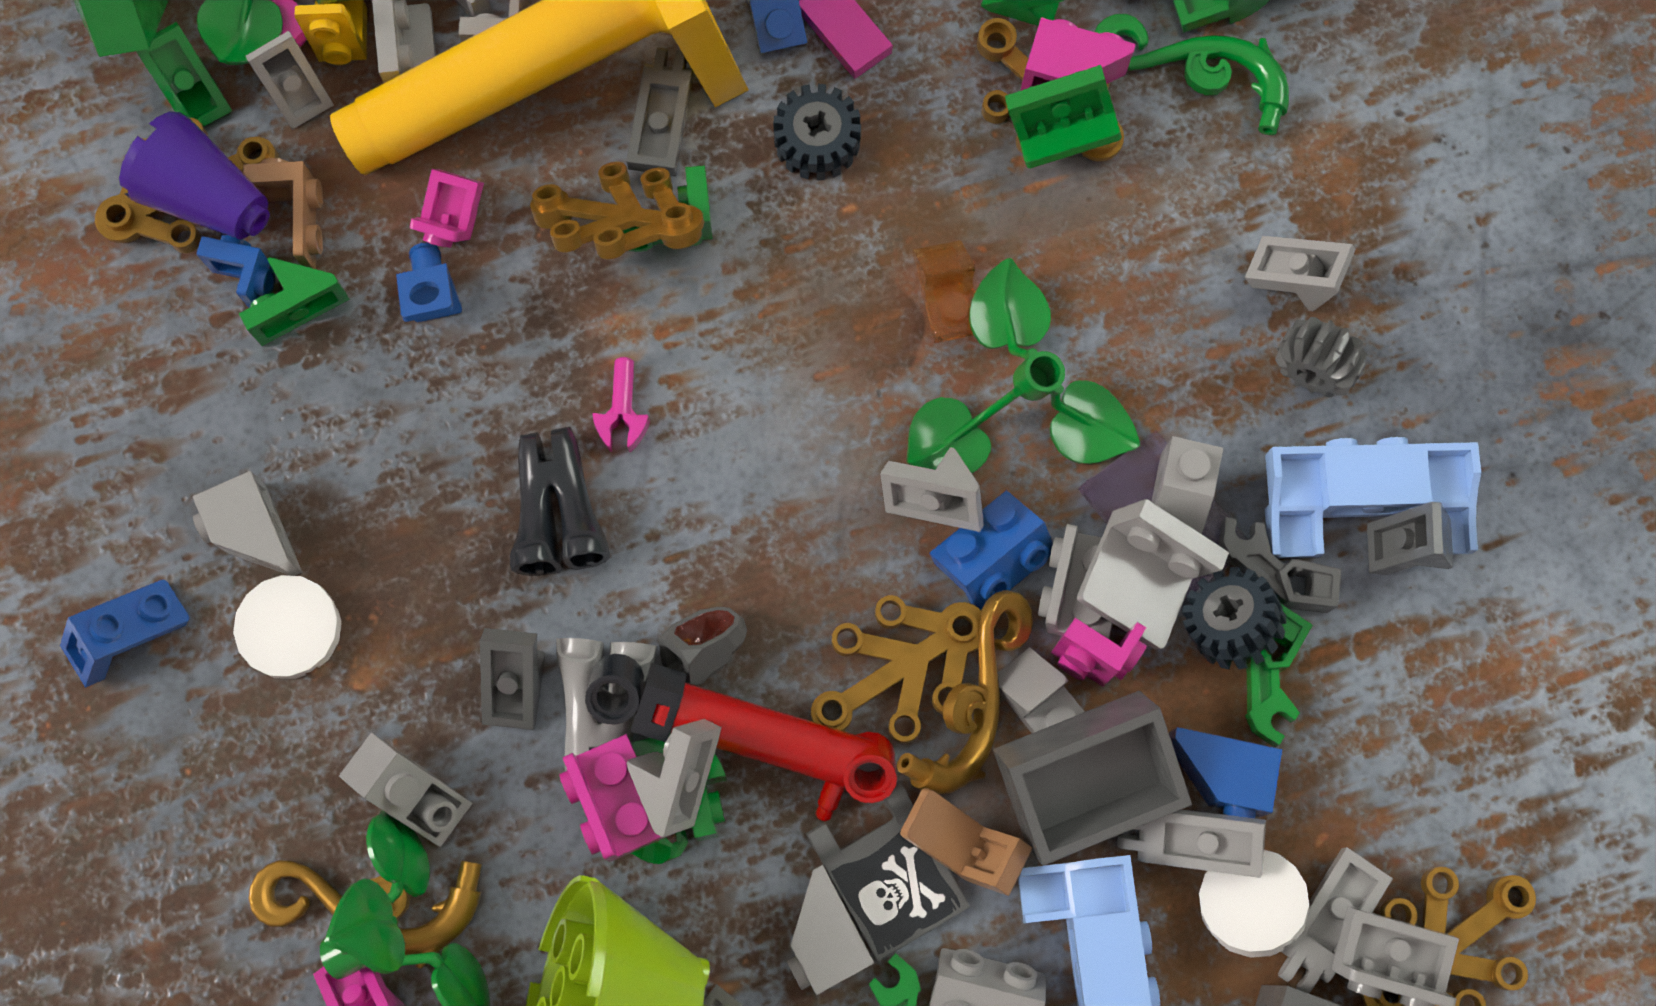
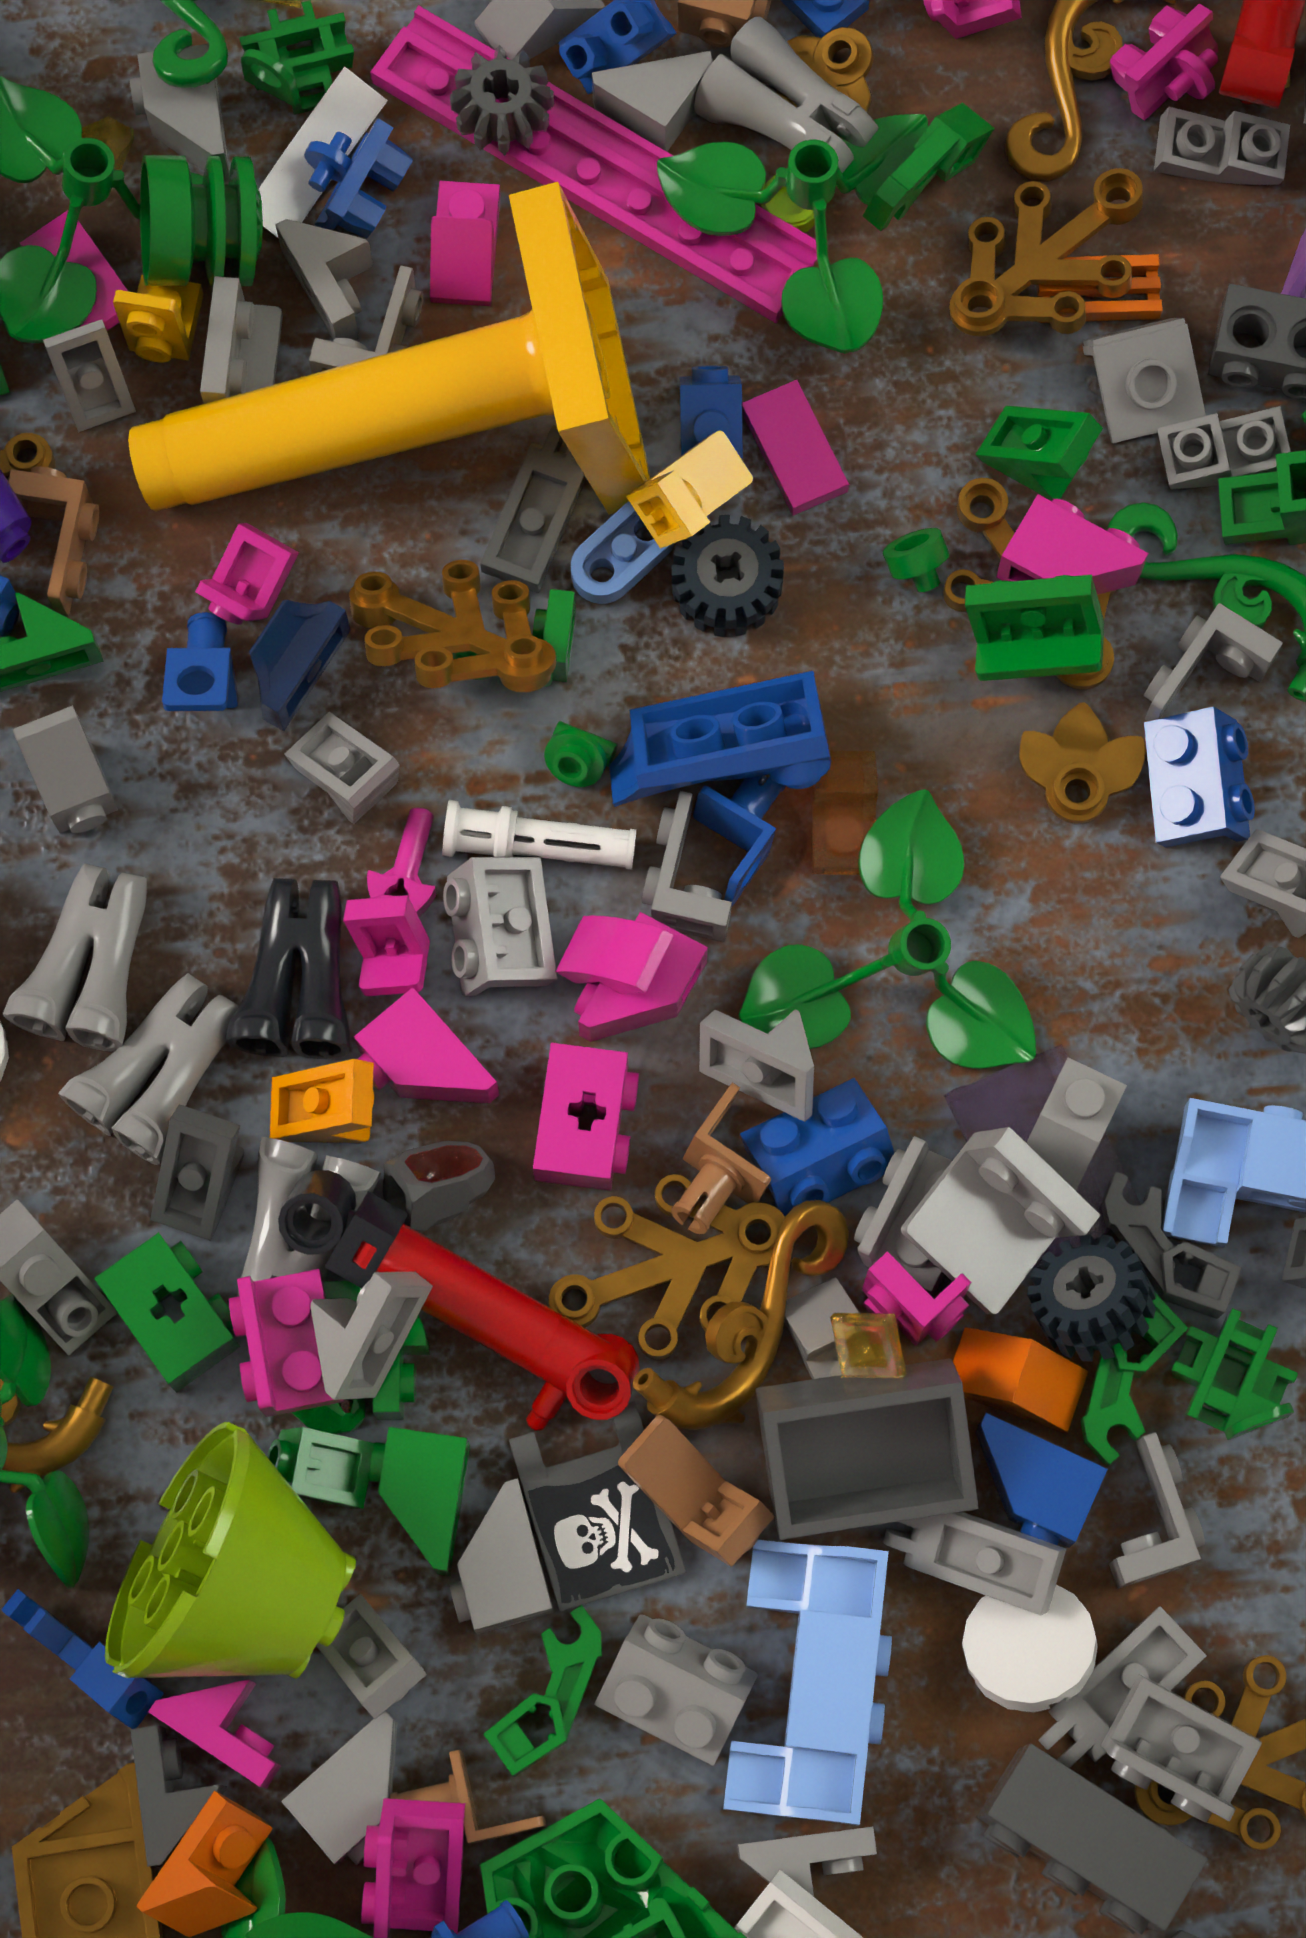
camera: 15 degrees right, 0 degrees up
none -> light grey piece [3,863,147,1051]
none -> light grey slope [12,705,118,833]
none -> light grey piece [58,973,239,1165]
none -> green brick [94,1232,240,1393]
none -> dark blue slope [249,600,351,731]
none -> green bracket [267,1427,375,1509]
none -> light orange slope [269,1059,374,1143]
none -> light grey slope [284,712,400,824]
none -> dark pink bracket [343,895,430,996]
none -> dark pink slope [354,987,499,1103]
none -> green slope [369,1427,470,1576]
none -> white pin [442,800,636,870]
none -> light grey bracket [443,857,557,996]
none -> dark pink brick [533,1043,639,1191]
none -> green plate [544,721,618,787]
none -> dark pink slope [555,915,674,994]
none -> medium blue plate [571,501,676,604]
none -> dark pink slope [574,912,708,1042]
none -> blue slope [609,671,831,807]
none -> yellow bracket [626,430,753,548]
none -> light grey bracket [642,791,732,942]
none -> medium nougat bracket [671,1082,771,1234]
none -> blue bracket [693,775,787,906]
none -> clear yellow slope [830,1313,907,1378]
none -> green tile [883,528,950,592]
none -> orange slope [953,1327,1088,1434]
none -> pearl gold plate [1019,702,1146,824]
none -> light grey bracket [1109,1432,1205,1589]
none -> light grey bracket [1144,603,1283,721]
none -> bracket [1144,706,1255,848]
none -> green piece [1172,1308,1298,1440]

